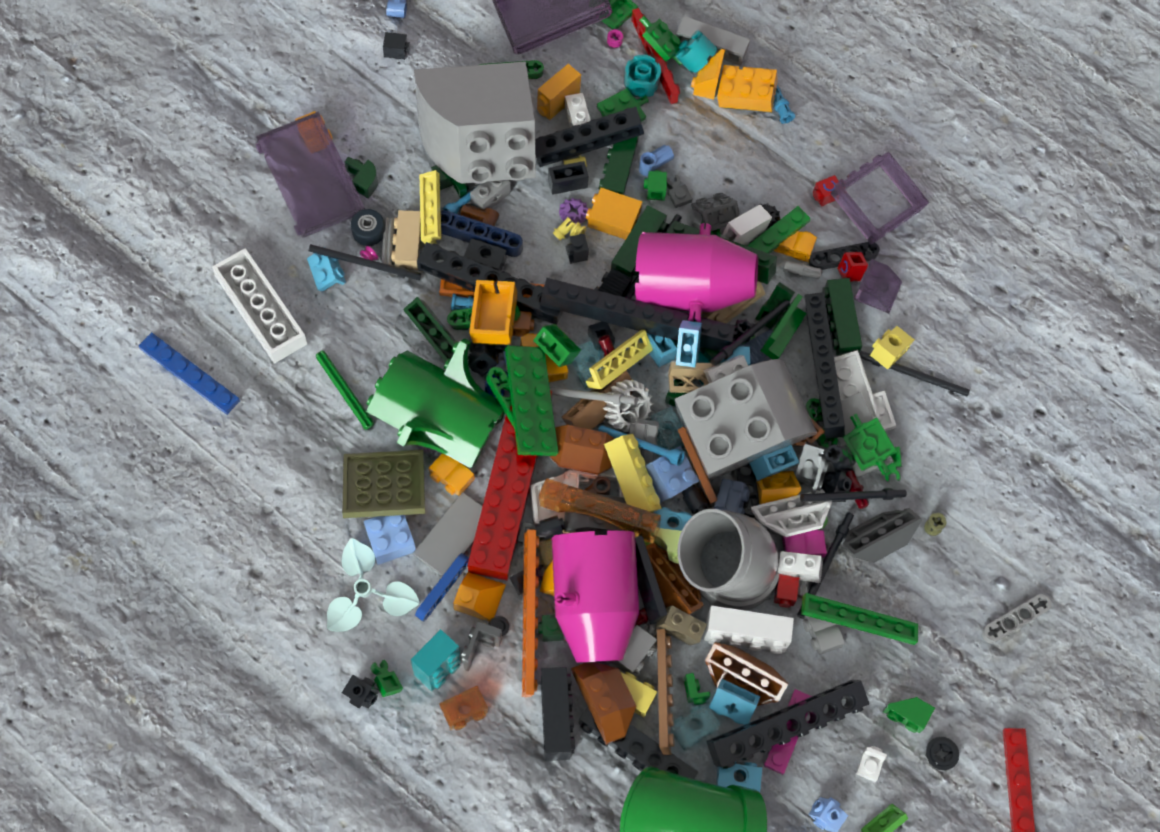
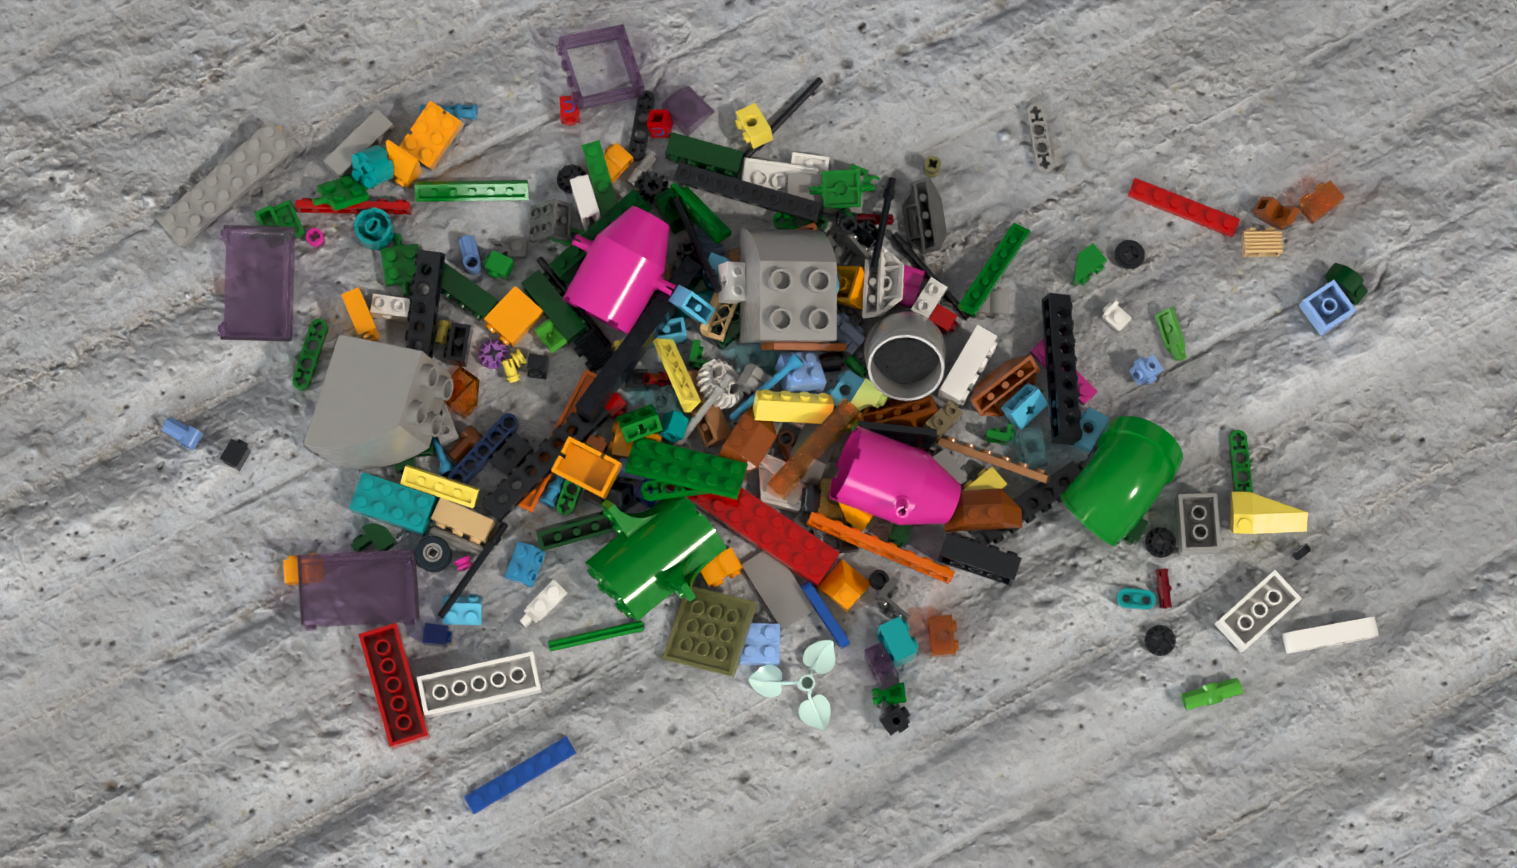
camera: 65 degrees left, 10 degrees up
none -> teal brick [349,472,438,537]
none -> red brick [358,623,431,749]
none -> green plate [414,180,529,202]
none -> clear blue brick [422,623,453,648]
none -> clear orange slope [443,366,480,419]
none -> dark azure bracket [504,542,546,588]
none -> white hinge [520,579,568,627]
none -> bright green bracket [535,319,567,354]
none -> red brick [605,392,628,420]
none -> black gear [637,172,669,204]
none -> teal brick [657,410,689,443]
none -> green bracket [689,339,708,370]
none -> clear purple brick [864,642,899,691]

